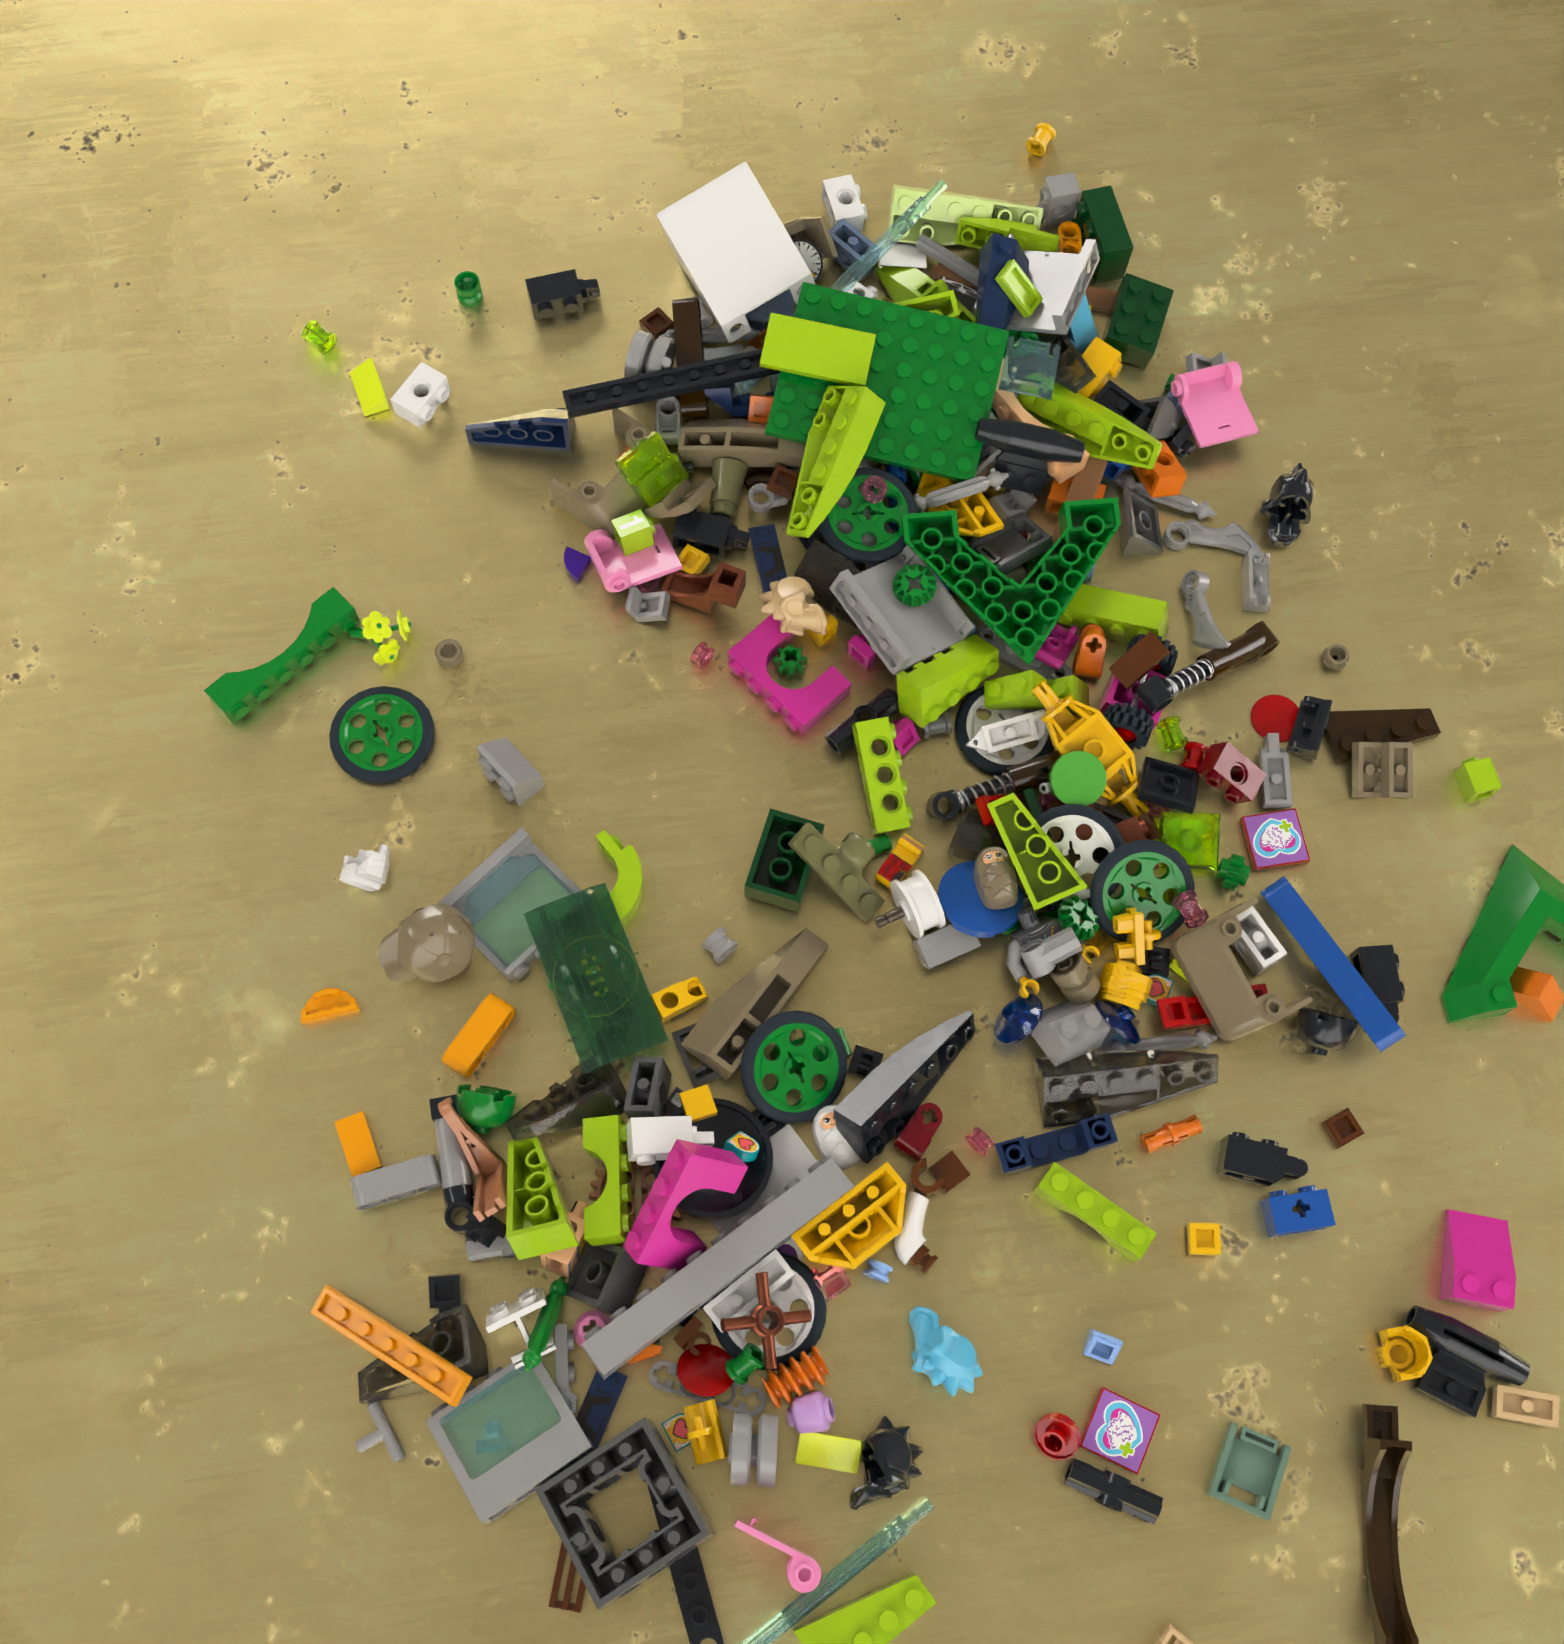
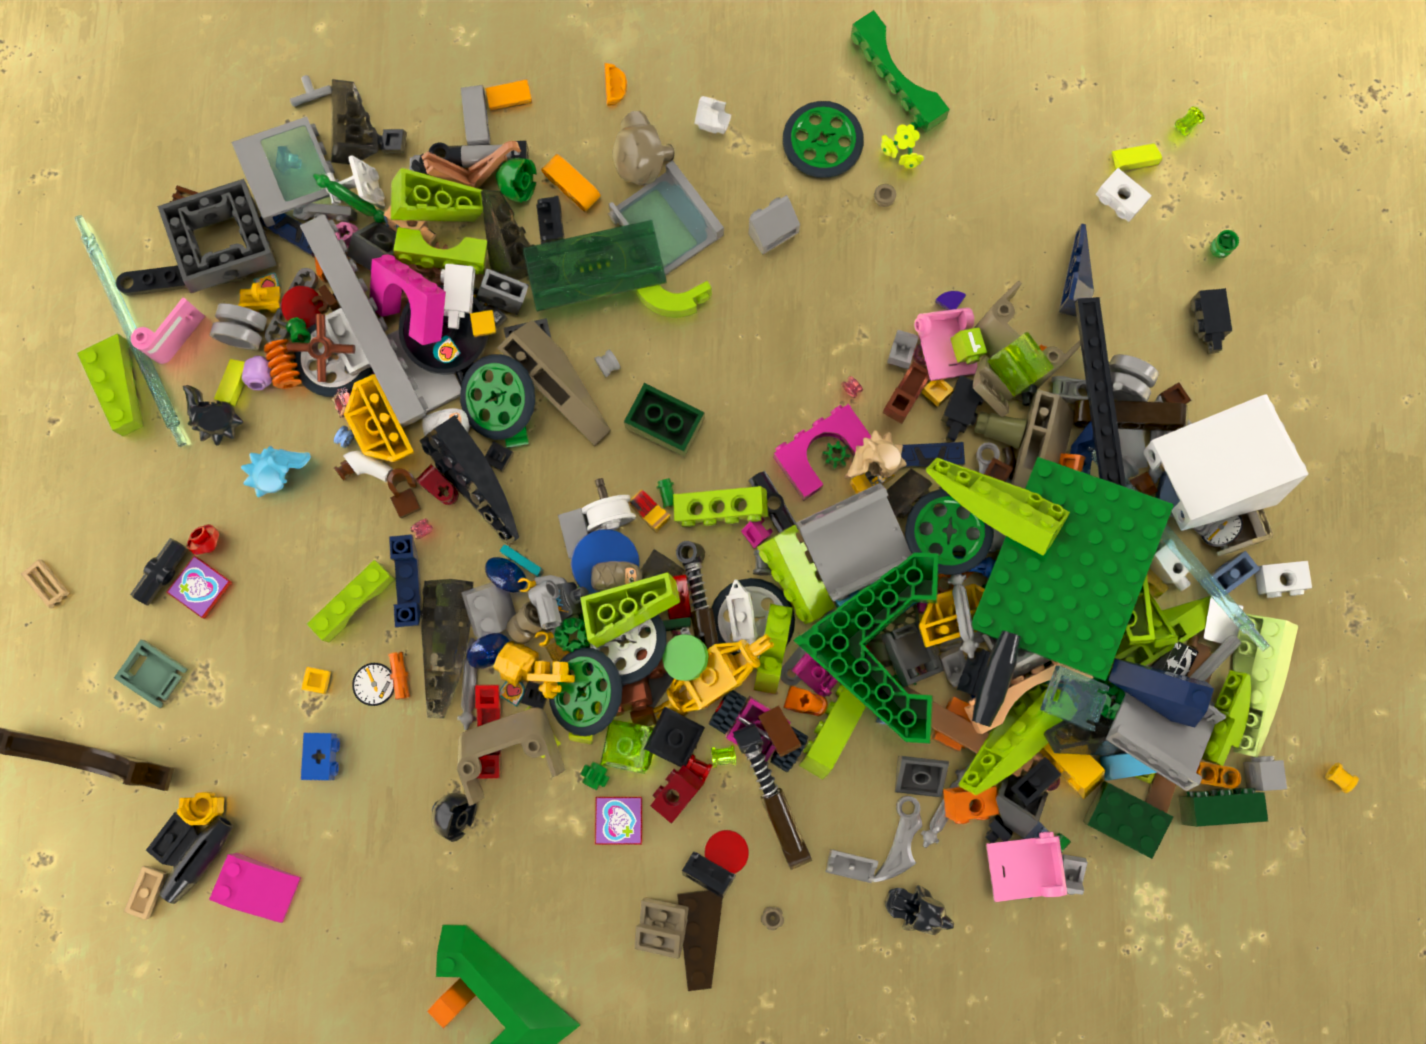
camera: 105 degrees right, 10 degrees up
light orange tile [310,1285,473,1406] -> none
yellow leg [649,977,709,1026] -> none
lime tile [760,313,876,386] -> none
olive plate [788,823,885,922] -> none
clear pink bush [861,475,887,503] -> none
green gear [893,563,937,607] -> none
lime tile [995,259,1044,318] -> none
light blue slope [1083,1328,1123,1365] -> none
clear pink bush [1172,890,1209,929] -> none
light grey piece [1181,569,1231,649] -> none
black hinge [1216,1132,1309,1187] -> none
white brick [1232,906,1287,976] -> none
light grey hinge [1258,733,1293,809] -> none
blue beam [1260,876,1406,1052] -> none
reddish brown tile [1321,1108,1365,1149] -> none
black hinge [1350,945,1405,1023] -> none
lime brick [1454,756,1502,803] -> none
none -> white sticker [352,663,394,706]
none -> teal tile [500,544,544,577]
none -> black hinge [536,196,565,247]

